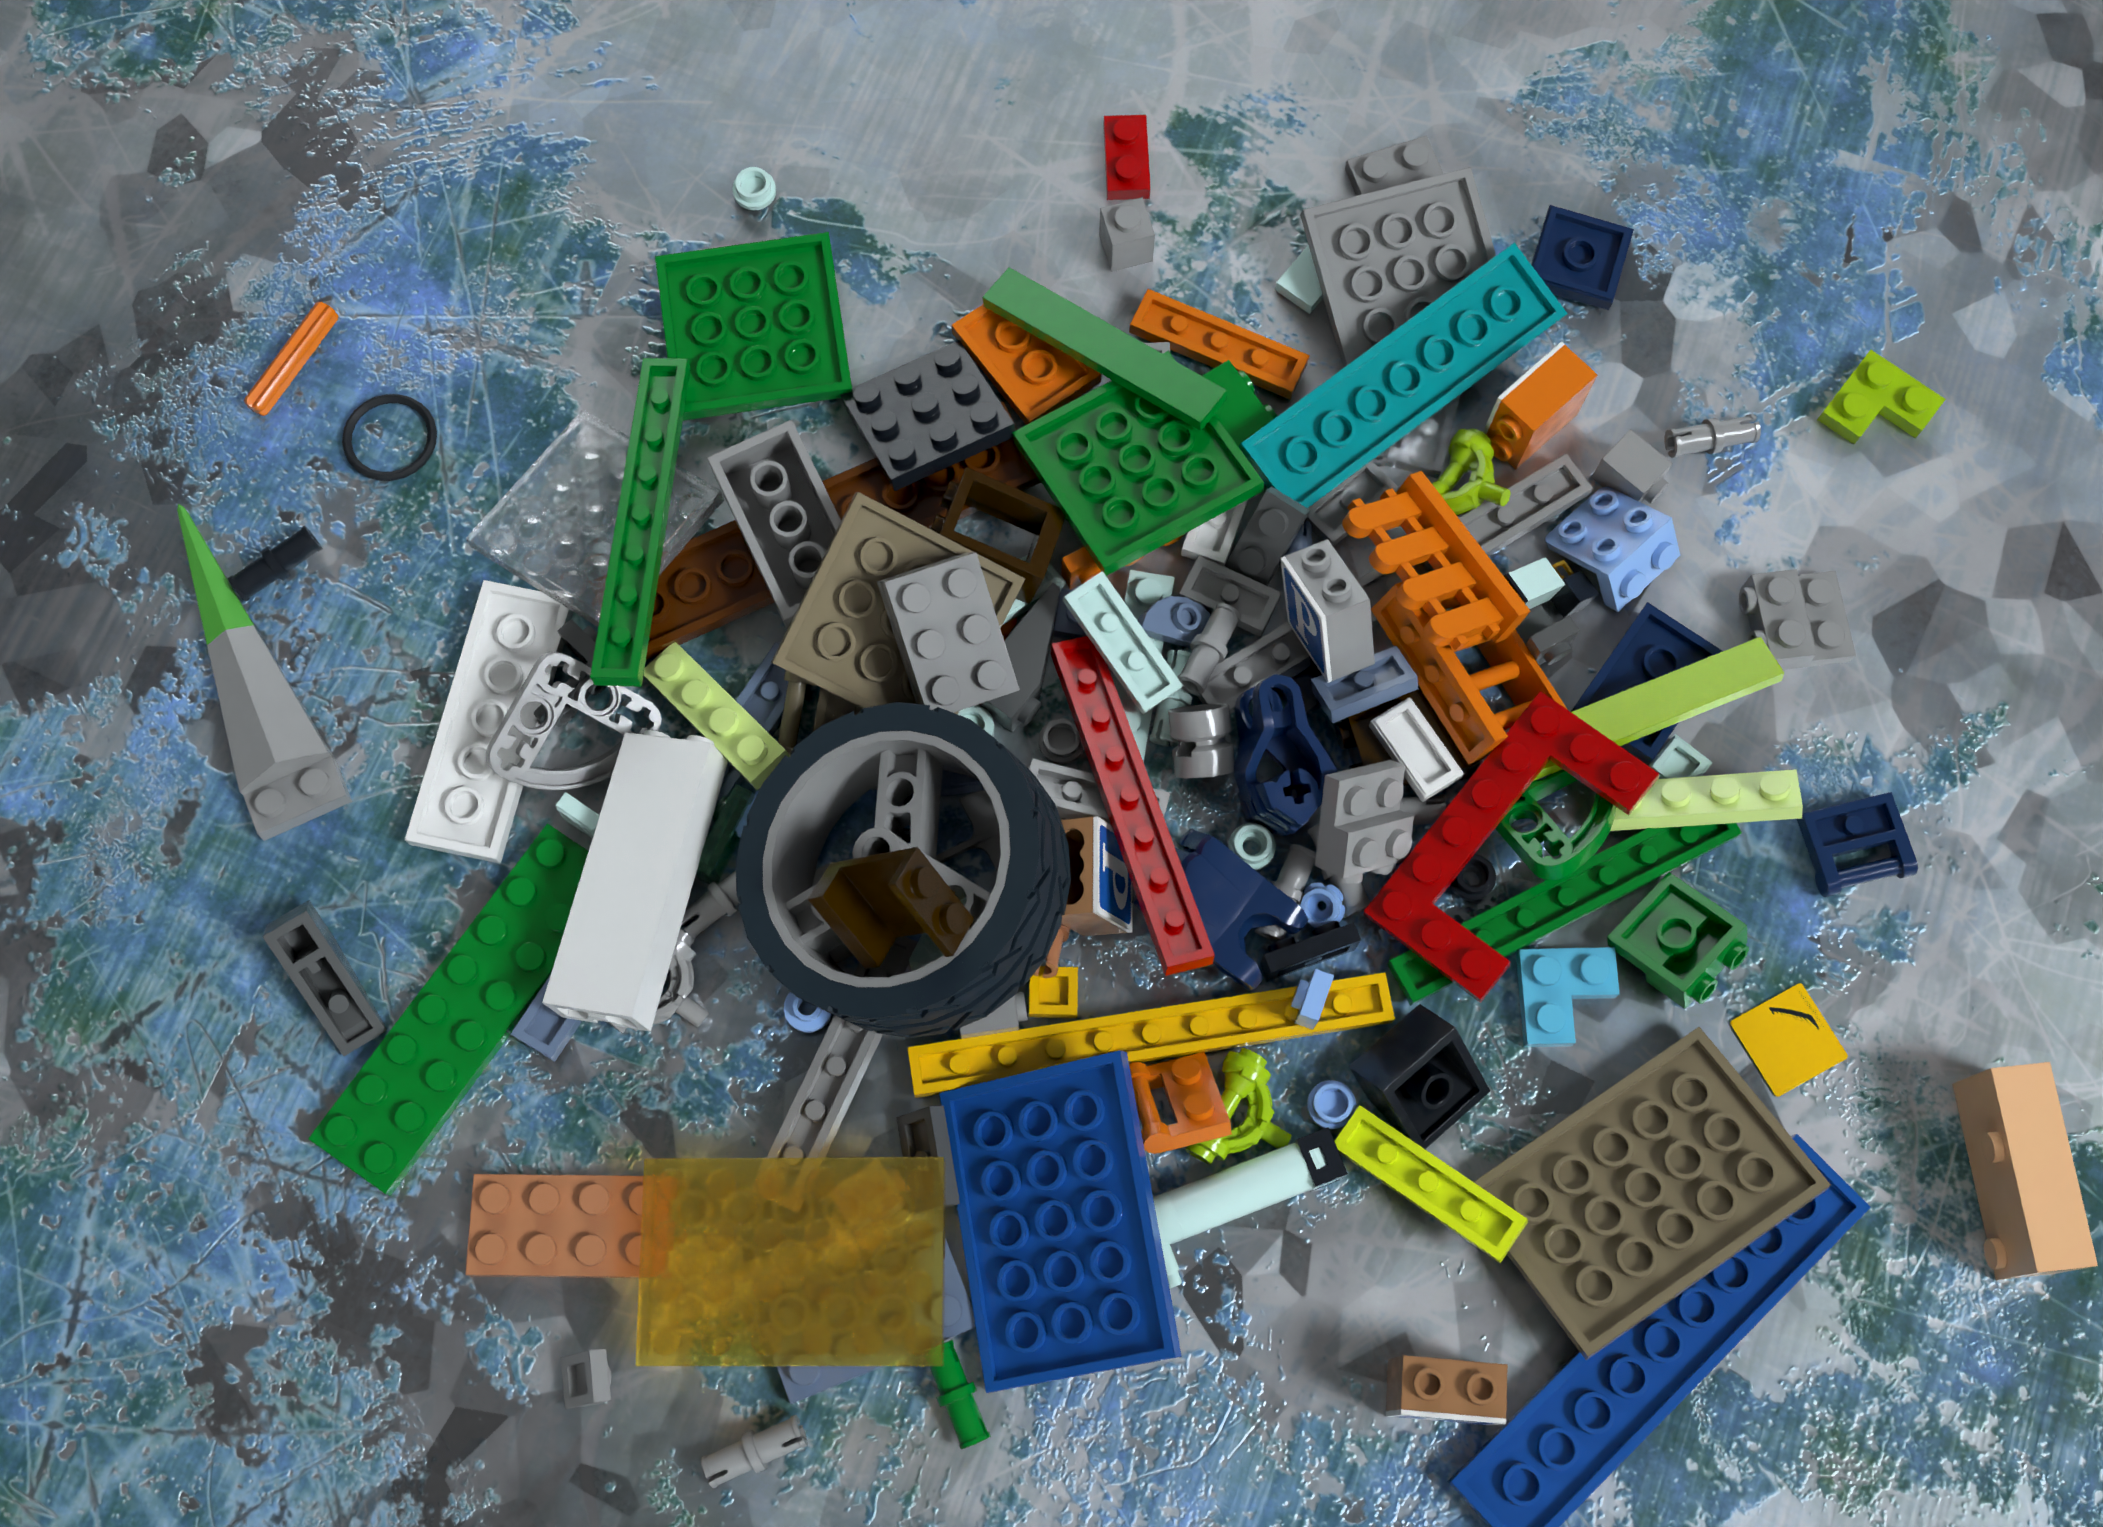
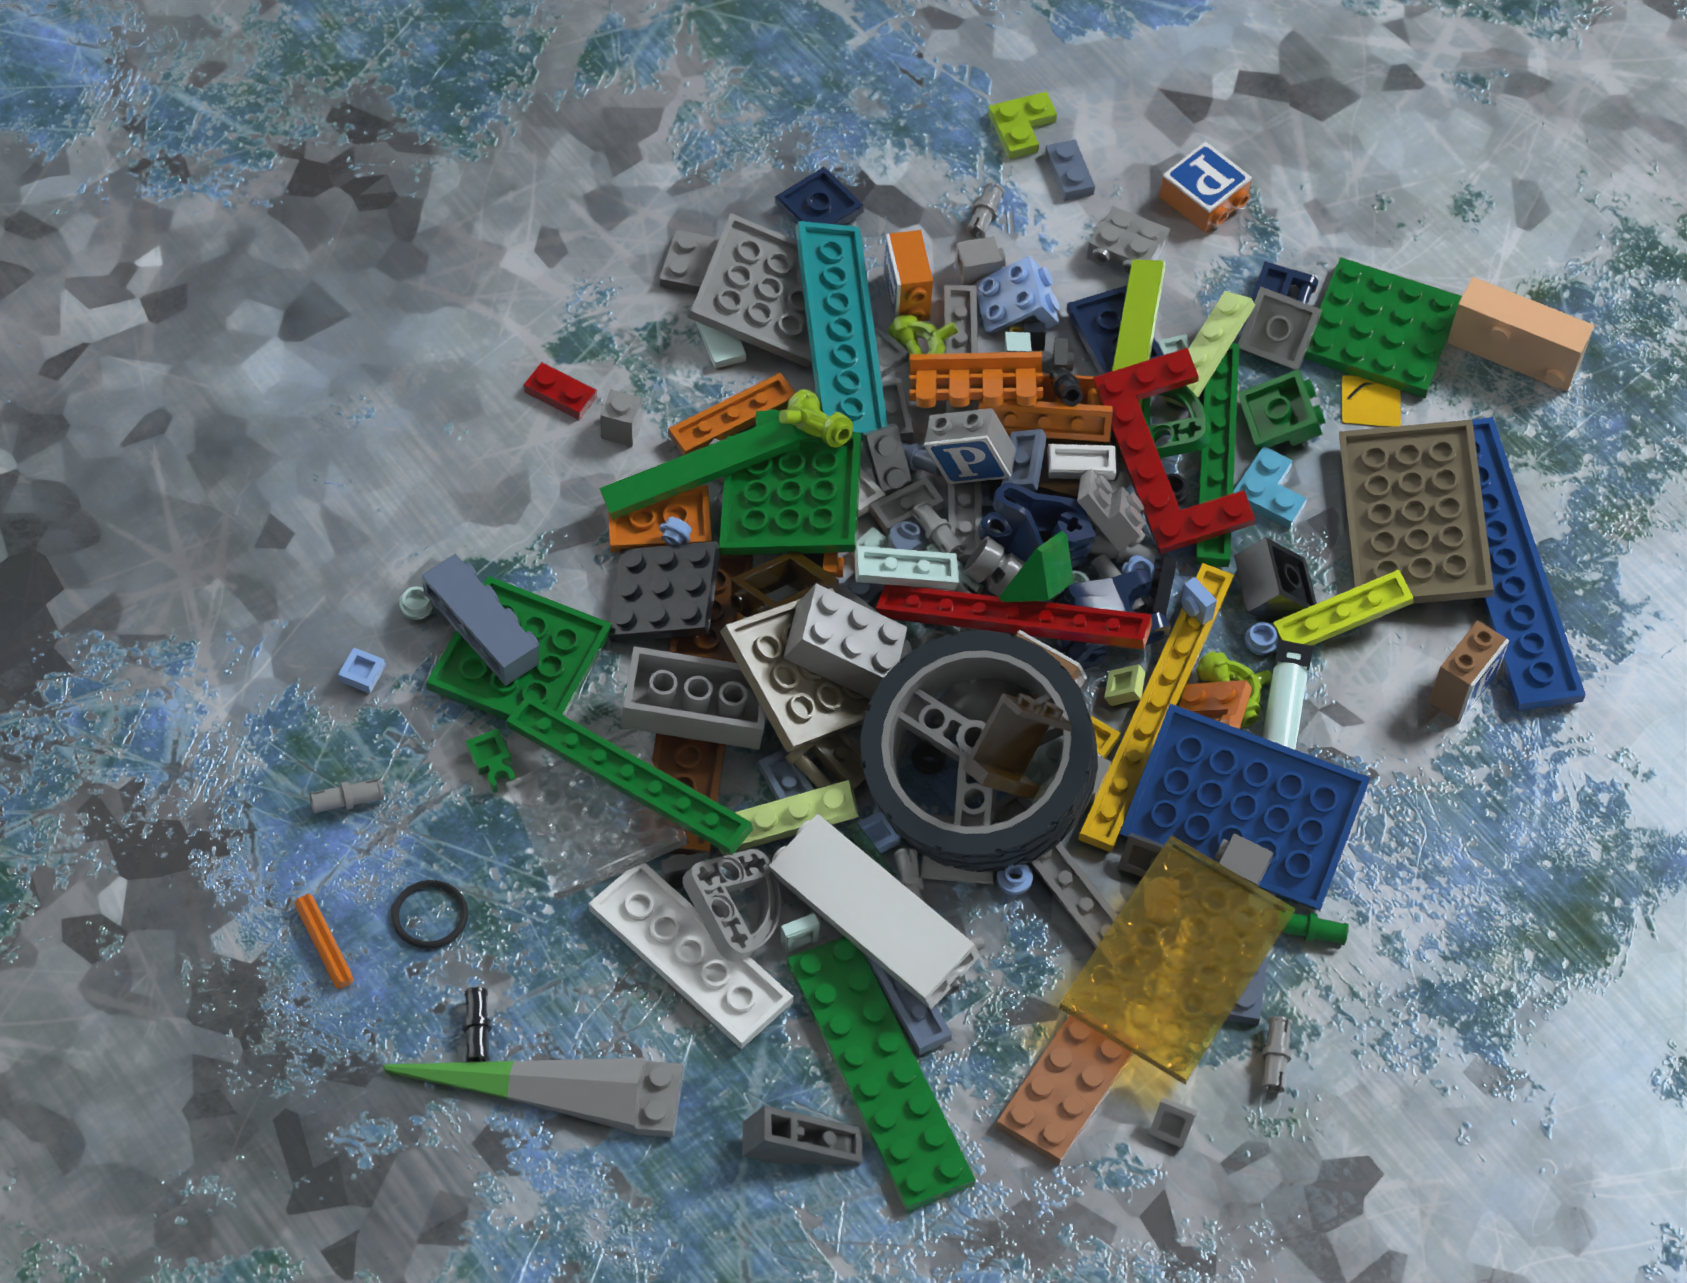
camera: 60 degrees left, 15 degrees down
none -> light grey pin [309,777,384,814]
none -> light blue plate [338,648,386,694]
none -> sand blue brick [422,554,540,686]
none -> green plate [465,729,515,793]
none -> light blue plate [659,517,692,545]
none -> lime piece [779,389,853,448]
none -> green slope [998,531,1074,602]
none -> sand blue plate [1045,139,1095,201]
none -> black pin [1050,367,1083,406]
none -> yellowish green plate [1104,664,1146,706]
none -> piece [1159,141,1252,233]
none -> light grey brick [1215,833,1273,889]
none -> light grey plate [1238,287,1322,370]
none -> green plate [1303,257,1462,398]

